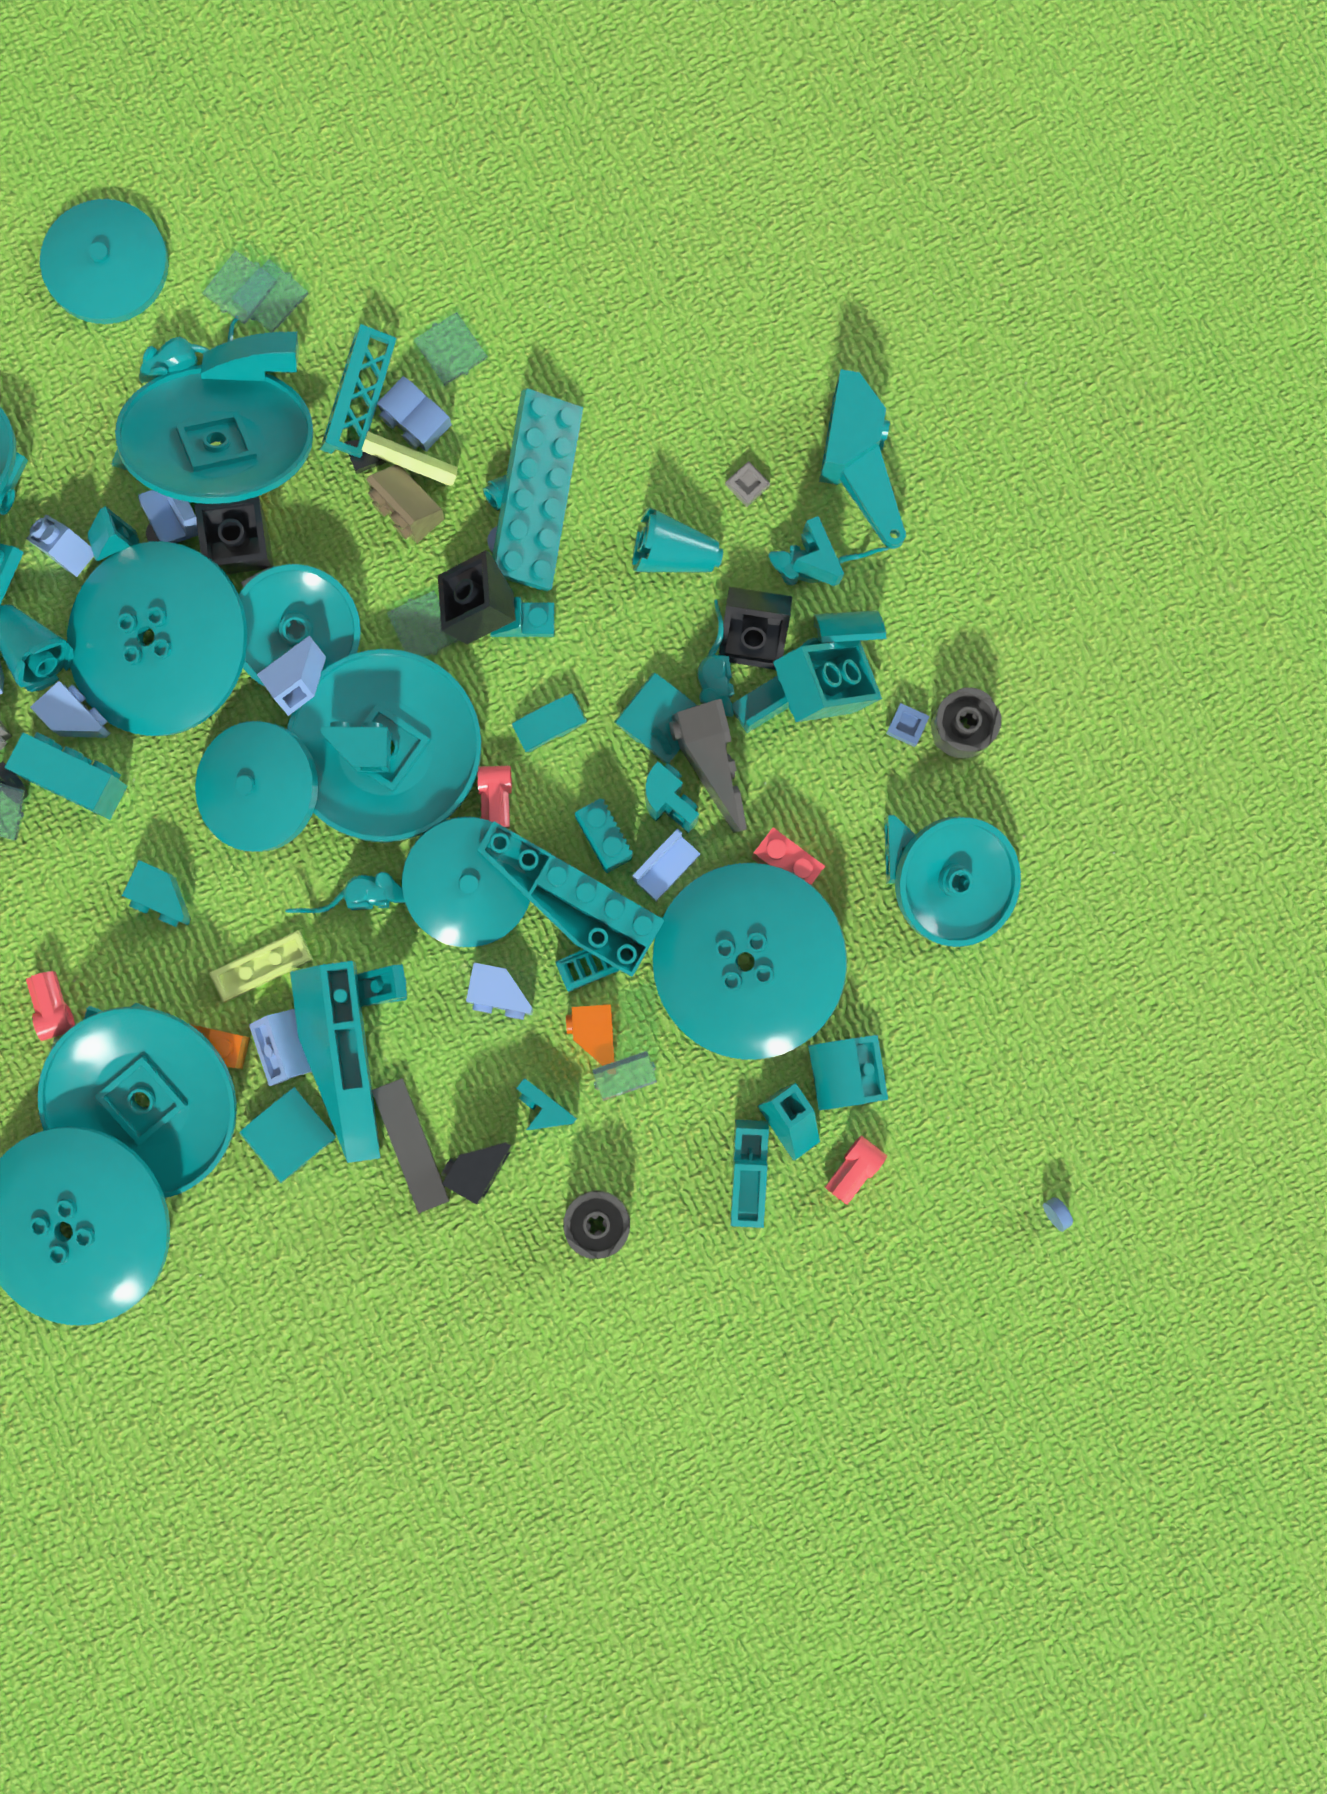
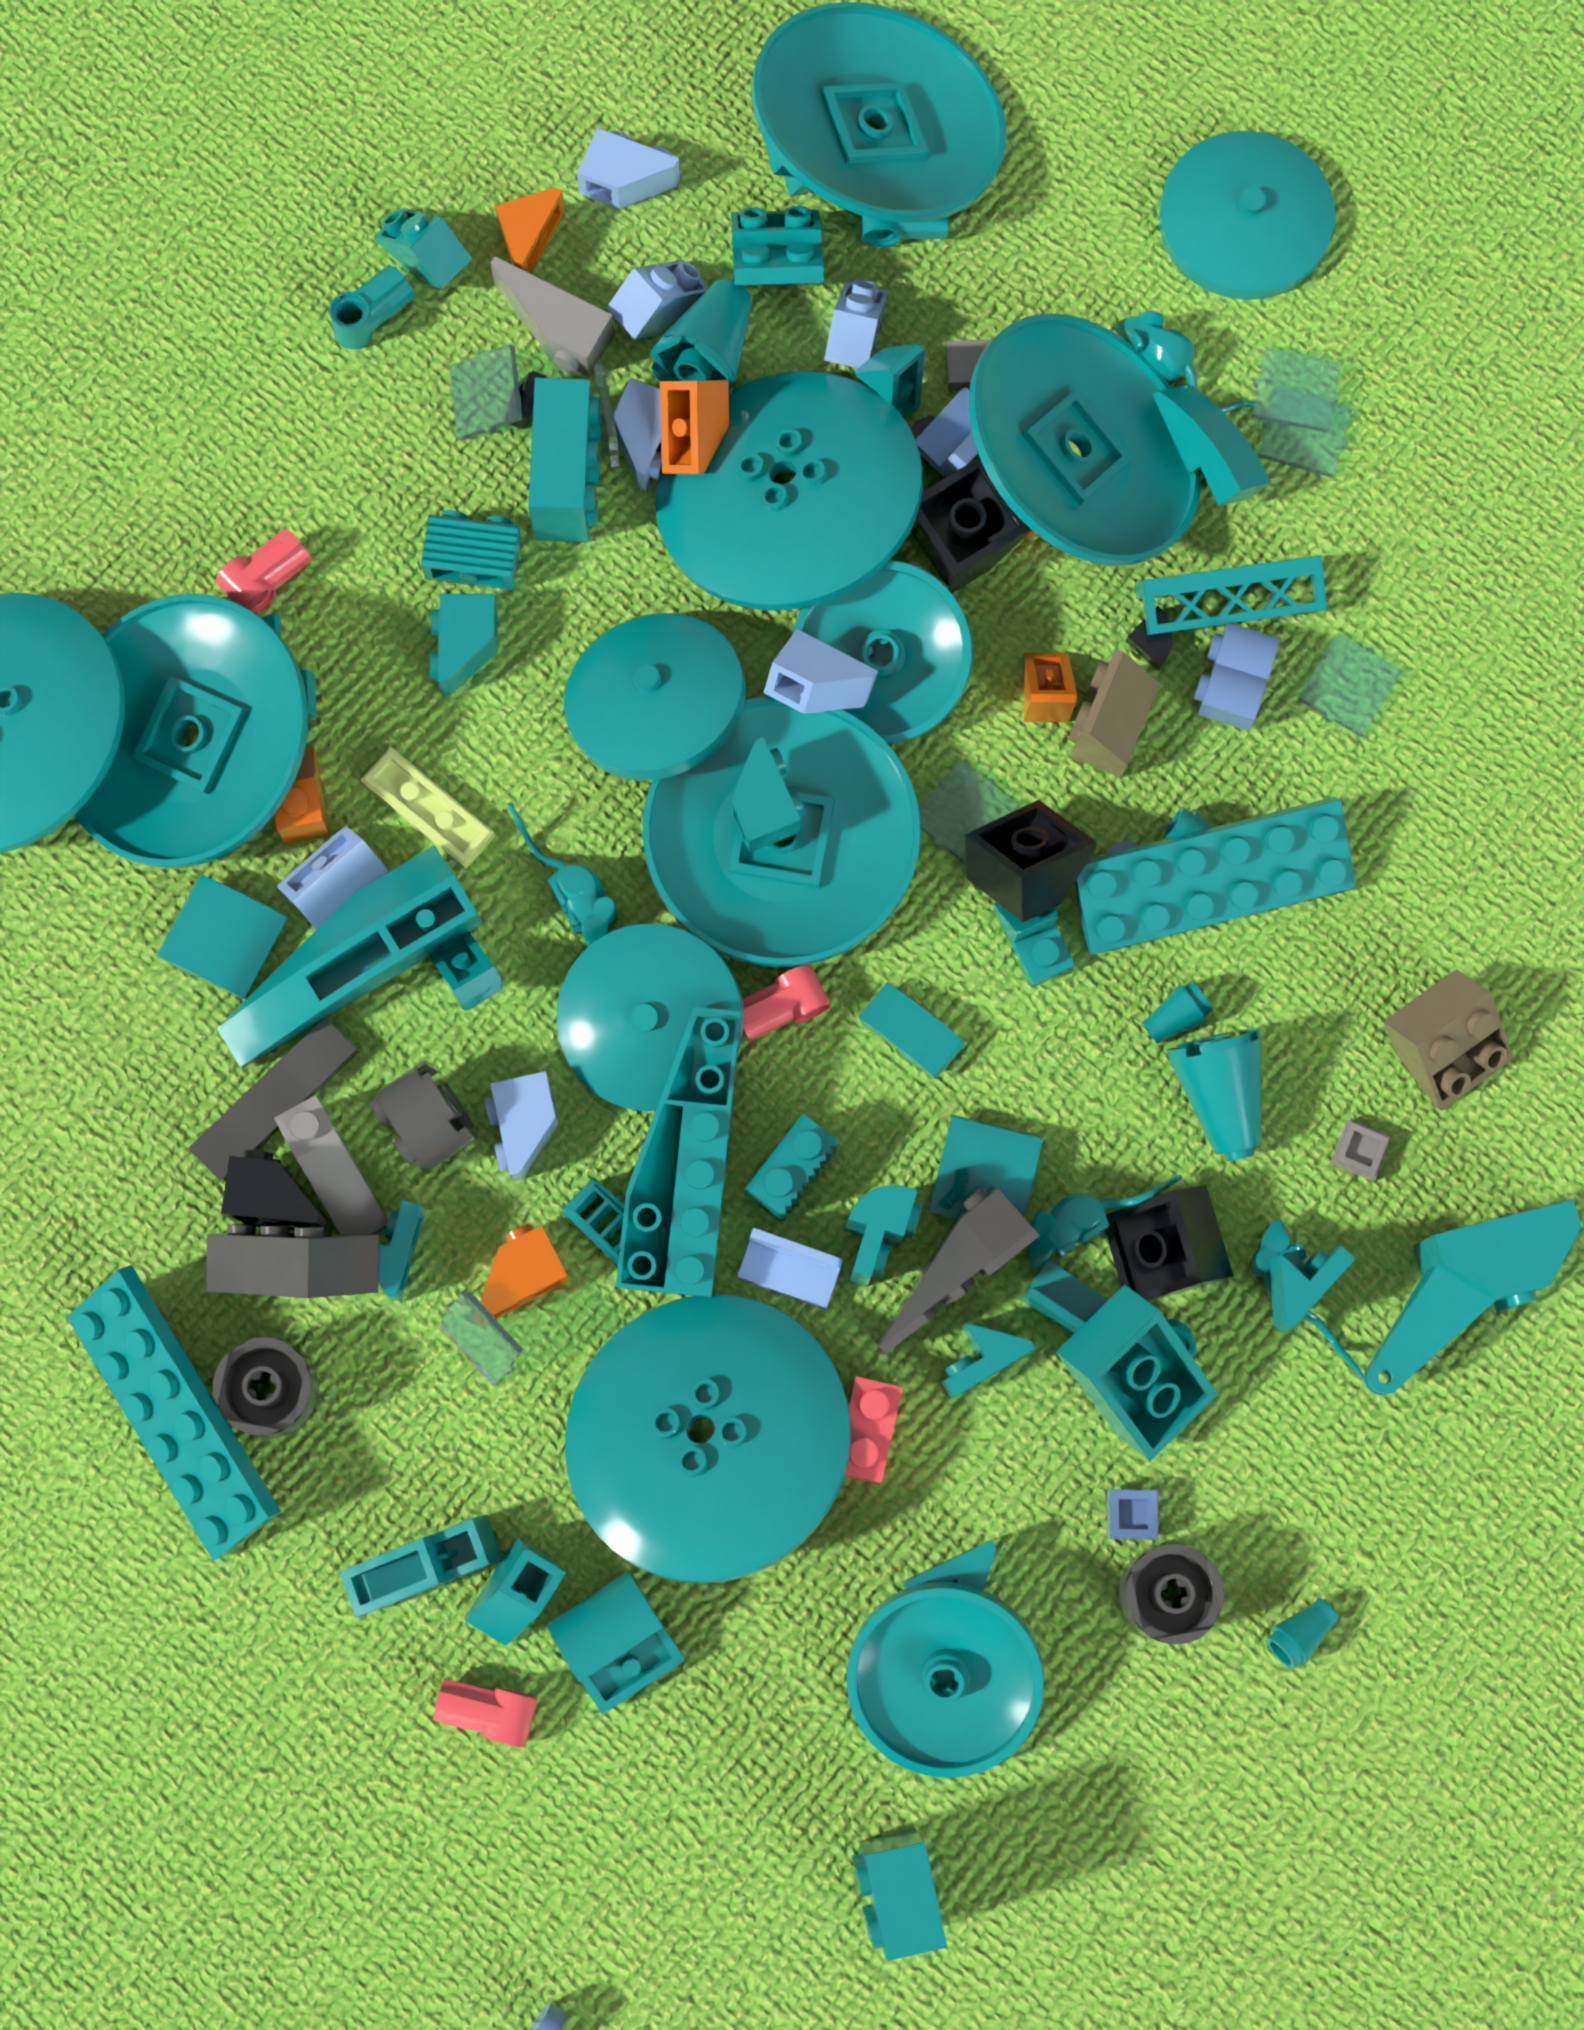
camera: 70 degrees right, 5 degrees down
yellowish green tile [362,432,458,486] -> none
teal slope [813,610,887,643] -> none
none -> teal plate [67,1265,281,1561]
none -> dark grey wedge [206,1224,379,1298]
none -> light grey slope [274,1095,388,1235]
none -> dark grey brick [370,1060,478,1170]
none -> teal brick [421,510,522,591]
none -> clear light blue piece [594,363,620,467]
none -> orange slope [660,380,729,474]
none -> teal brick [852,1829,947,1961]
none -> teal slope [940,1323,1036,1400]
none -> light grey tile [945,340,991,389]
none -> orange slope [1023,653,1077,722]
none -> teal cone [1141,981,1214,1045]
none -> teal cone [1266,1598,1339,1669]
none -> dark tan slope [1383,969,1514,1111]

